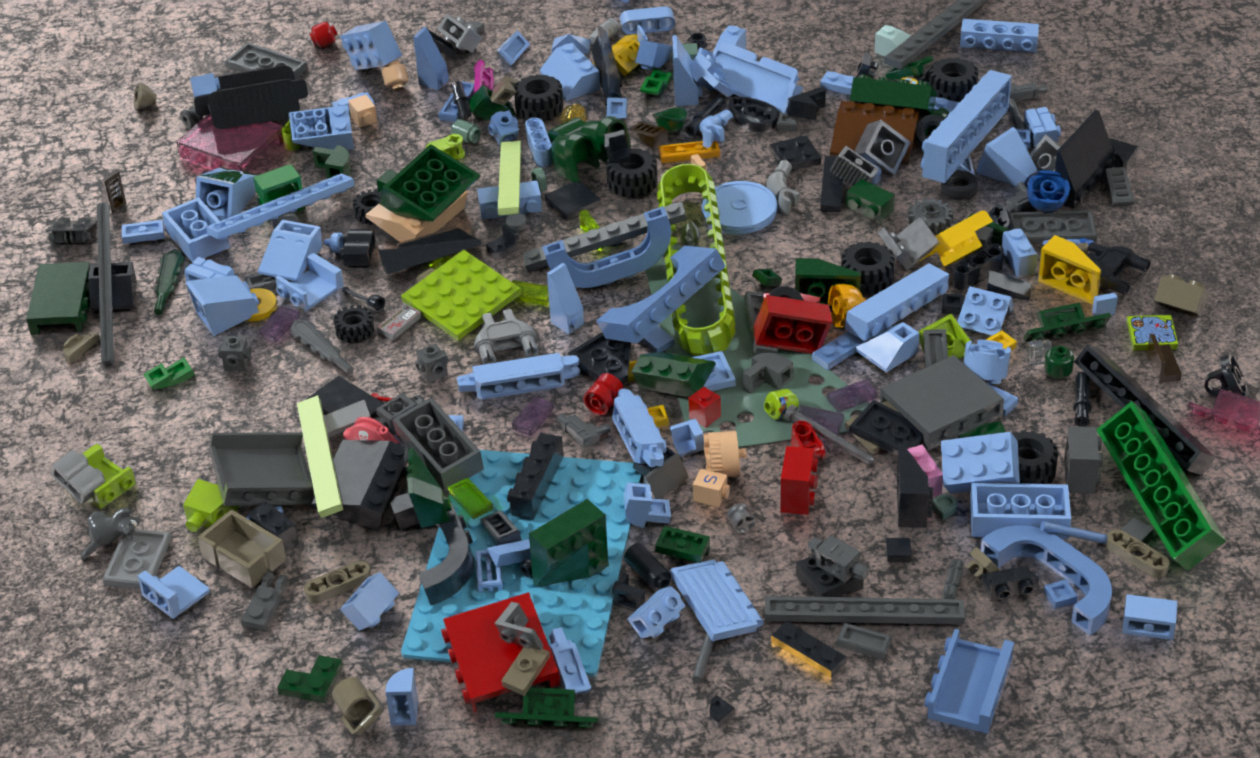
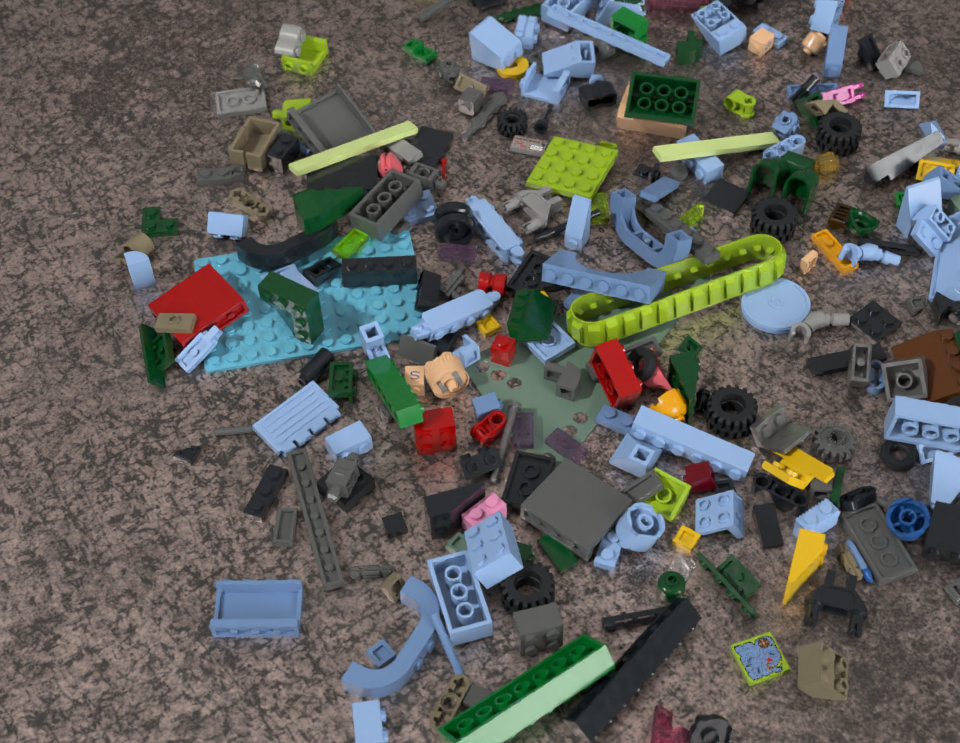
camera: 70 degrees right, 10 degrees up
light blue bracket [137,566,210,619] -> none
black wedge [378,227,481,274] -> none
dark grey brick [415,343,449,383] -> none
sand green brick [451,119,481,144] -> none
dark grey bracket [494,602,544,650] -> none
sand green tile [531,167,547,192] -> none
light blue slope [540,43,600,101] -> none
black panel [605,130,630,163] -> none
light blue tile [607,97,627,118] -> none
black bracket [612,573,645,612] -> none
light blue brick [627,586,685,639] -> none
black piece [729,96,778,132] -> none
lime head [764,389,799,420] -> none
dark green brick [846,179,895,223] -> none
black bracket [981,565,1039,602] -> none
light blue tile [1092,293,1118,316] -> none
dark brown panel [1147,334,1182,383] -> none
none -> light blue brick [325,420,373,462]
none -> green brick [364,355,425,429]
none -> black beam [414,269,441,313]
none -> black wheel [434,201,475,247]
none -> dark tan plate [453,73,489,100]
none -> black bracket [454,445,503,480]
none -> flat silver brick [458,87,483,116]
none -> medium blue brick [472,392,504,422]
none -> black bar [533,209,601,243]
none -> medium blue tile [640,176,680,203]
none -> dark red brick [683,460,716,494]

